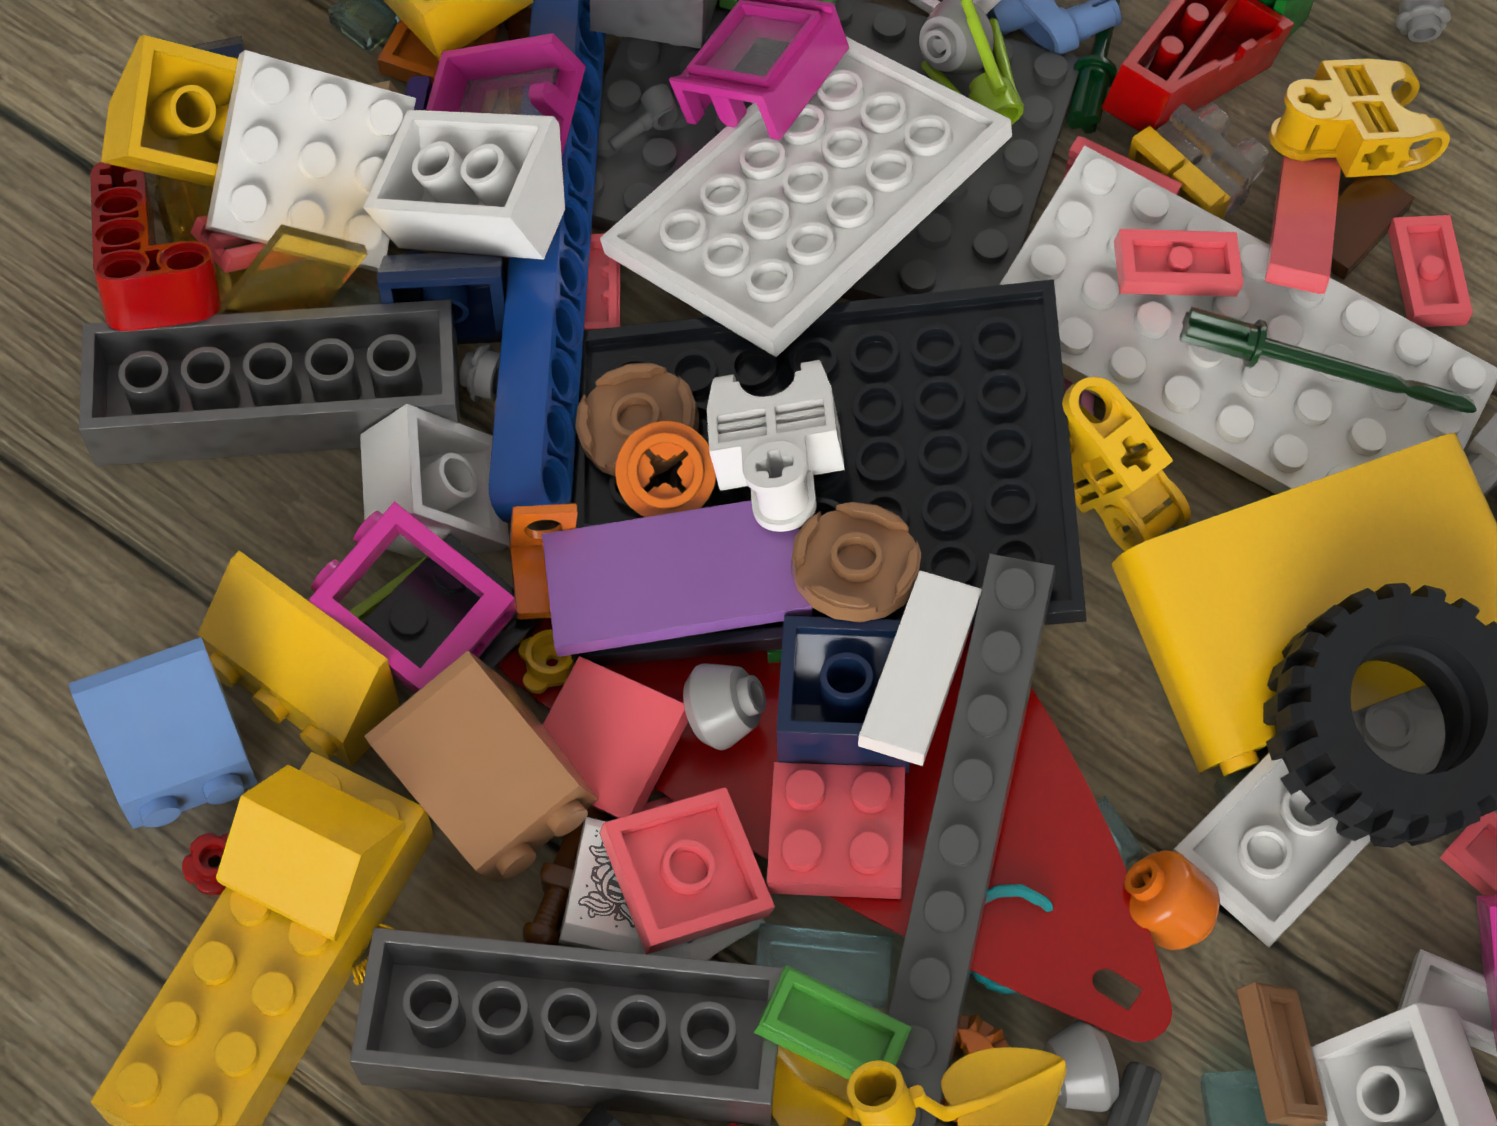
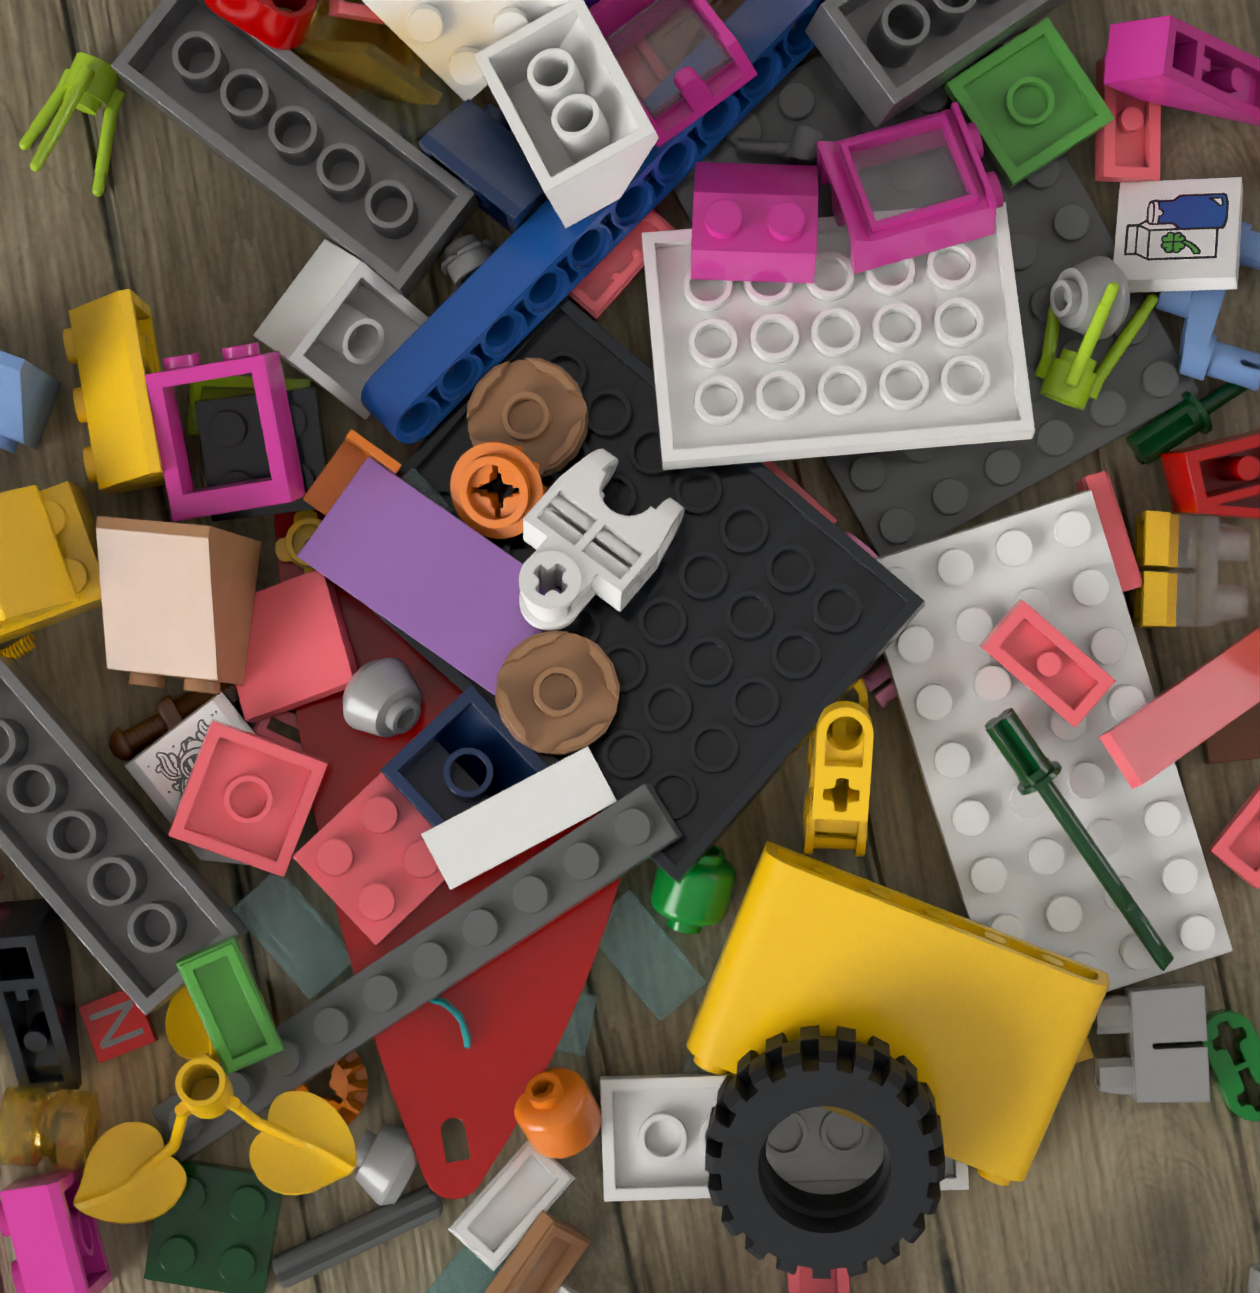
camera: 45 degrees right, 25 degrees up
none -> lime plant [19,52,126,197]
none -> white tile [448,1139,575,1271]
none -> clear light blue tile [599,889,706,1021]
none -> green head [651,845,736,934]
none -> dark pink slope [691,162,818,283]

